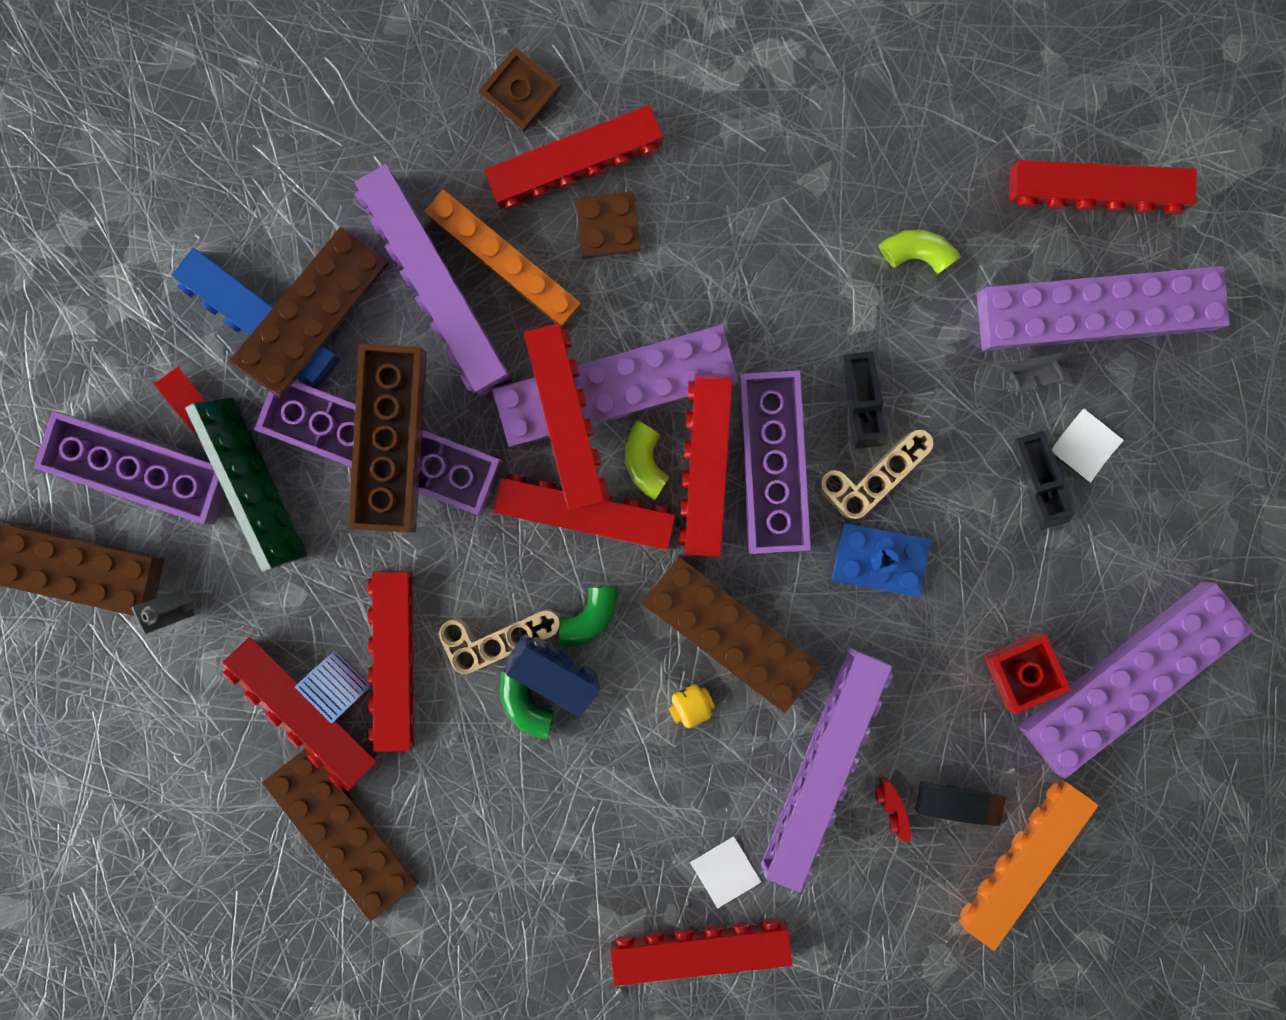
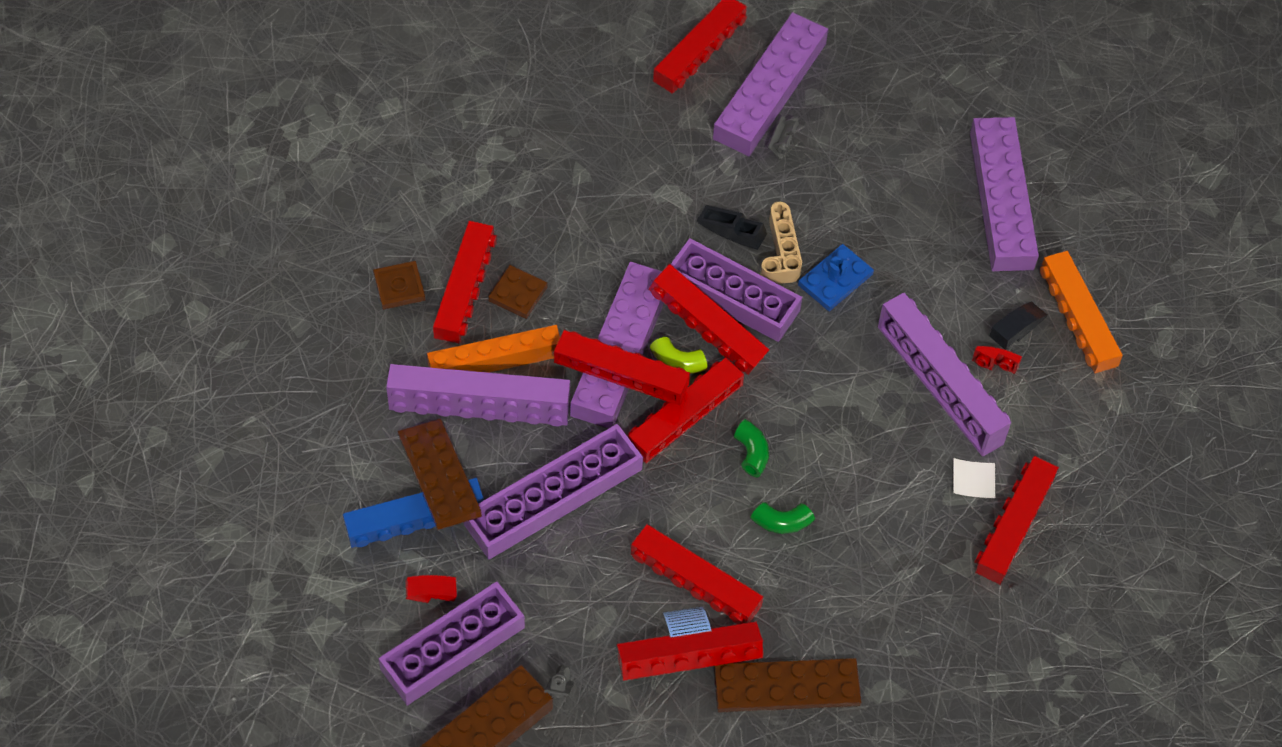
camera: 55 degrees left, 30 degrees down
dark green plate [185,398,307,572] -> none
reddish brown brick [348,343,427,533] -> none
tan beam [439,609,561,674] -> none
dark blue brick [504,634,601,717] -> none
reddish brown brick [642,556,821,713] -> none
yellow head [669,684,715,728] -> none
lime cylinder [879,230,962,274] -> none
red brick [982,632,1071,714] -> none
black slope [1015,431,1074,530] -> none
white sticker [1052,409,1124,483] -> none

